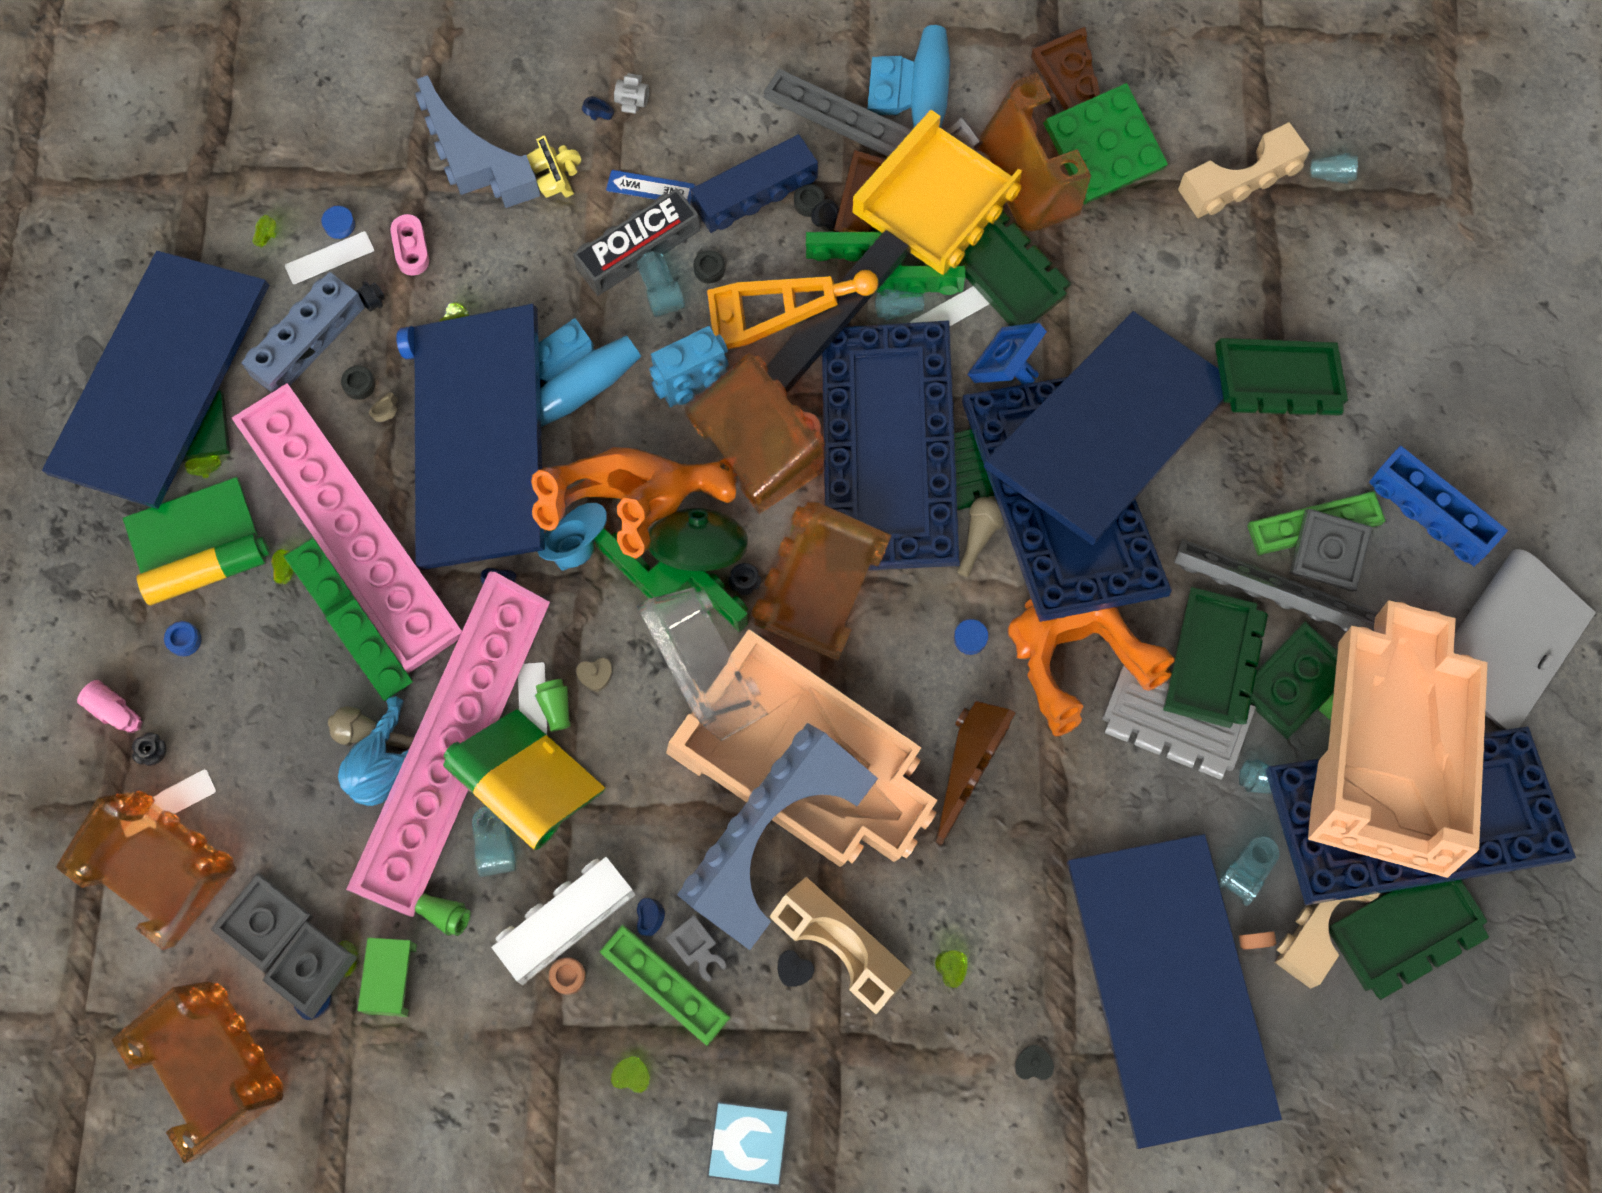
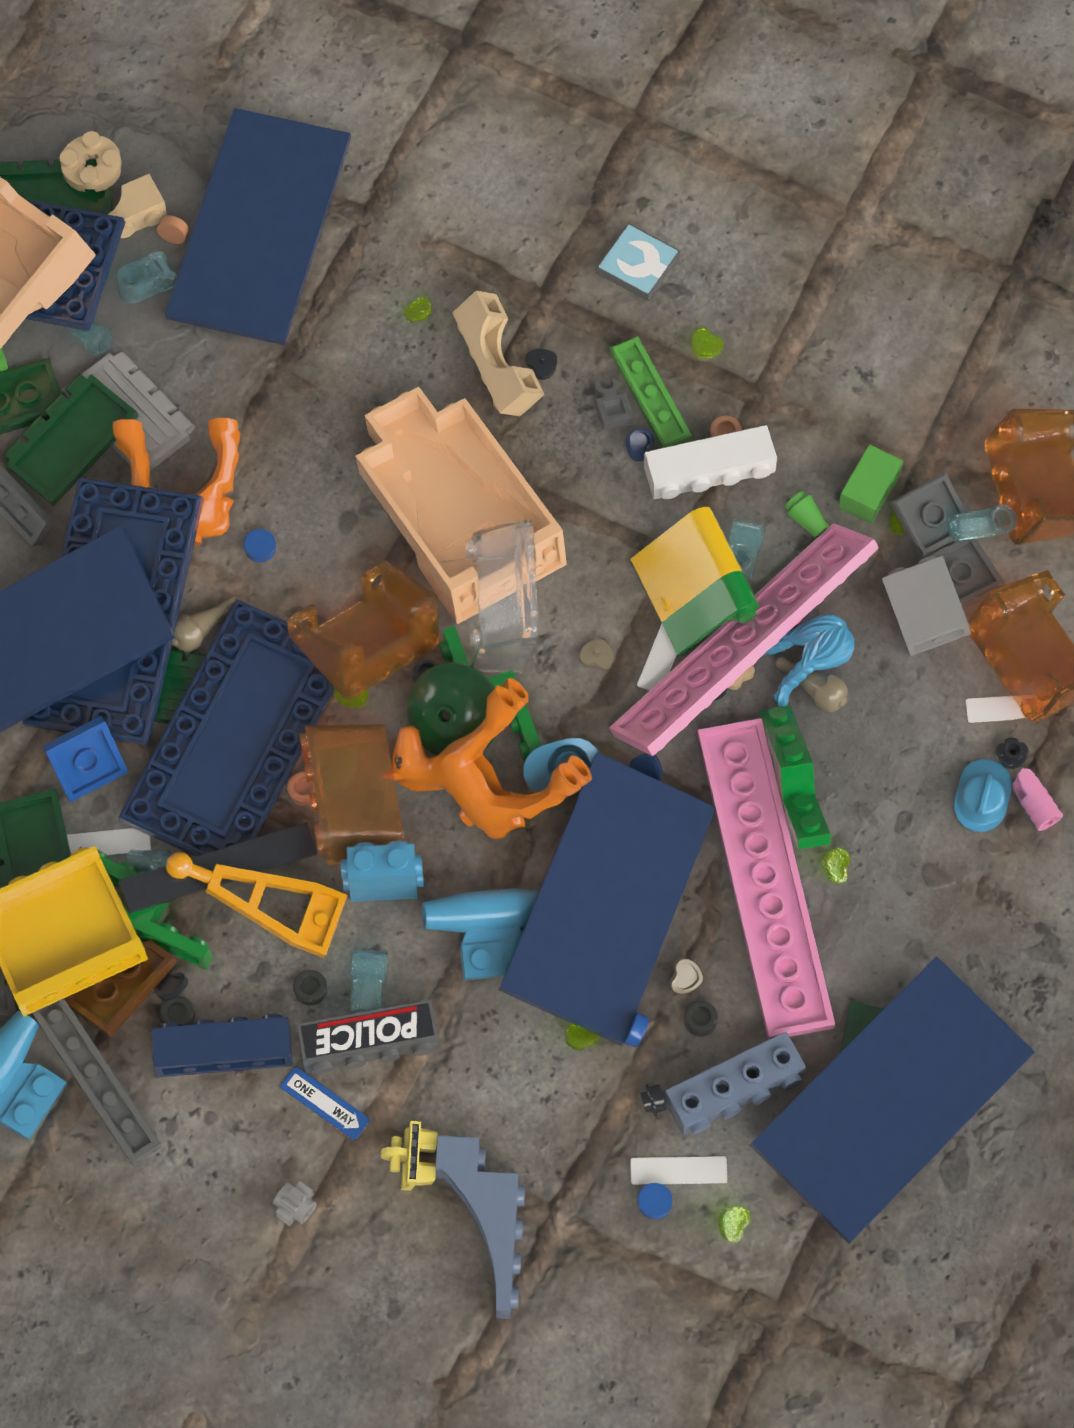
camera: 155 degrees left, 5 degrees down
green door [123,477,270,606] -> none
blue tile [164,621,201,657] -> none
clear neon green piece [185,455,222,478] -> none
bright pink plate [390,214,429,276] -> none
bright green cone [534,679,571,732] -> none
dark blue piece [582,96,614,120] -> none
sand blue arch [677,723,878,950] -> none
reddish brown wedge [936,701,1016,846] -> none
pearl dark grey piece [1015,1045,1054,1080] -> none
none -> tan plate [60,131,122,192]
none -> light grey panel [882,556,971,656]
none -> clear light blue piece [947,505,1017,543]
none -> dark azure piece [954,759,1012,832]

